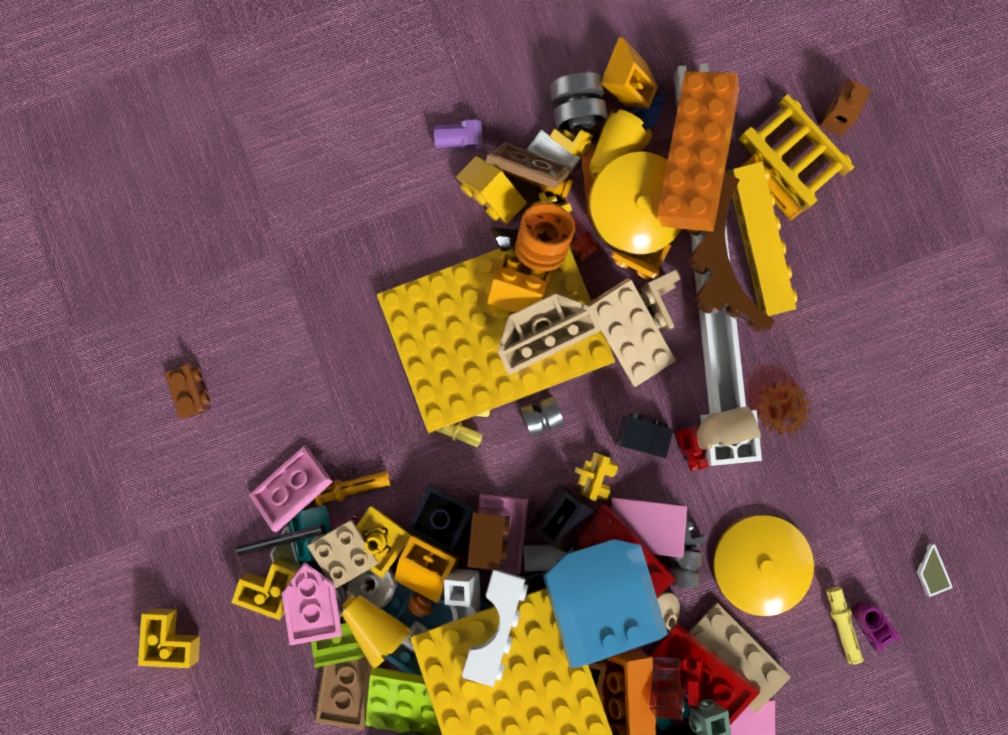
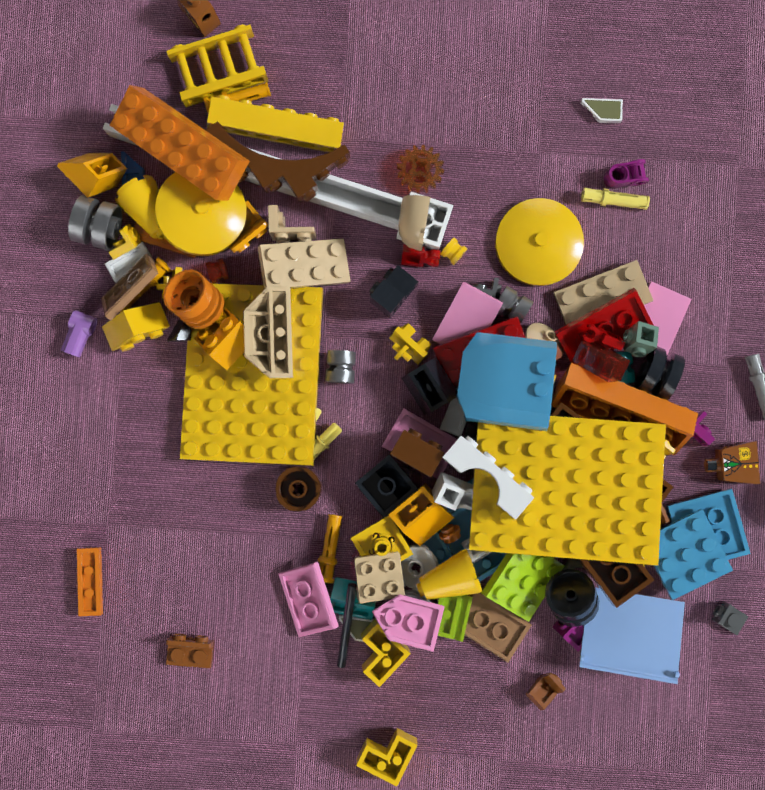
camera: 70 degrees left, 0 degrees up
none -> orange plate [77,547,103,616]
none -> reddish brown brick [276,466,322,512]
none -> yellow wheel [440,237,468,266]

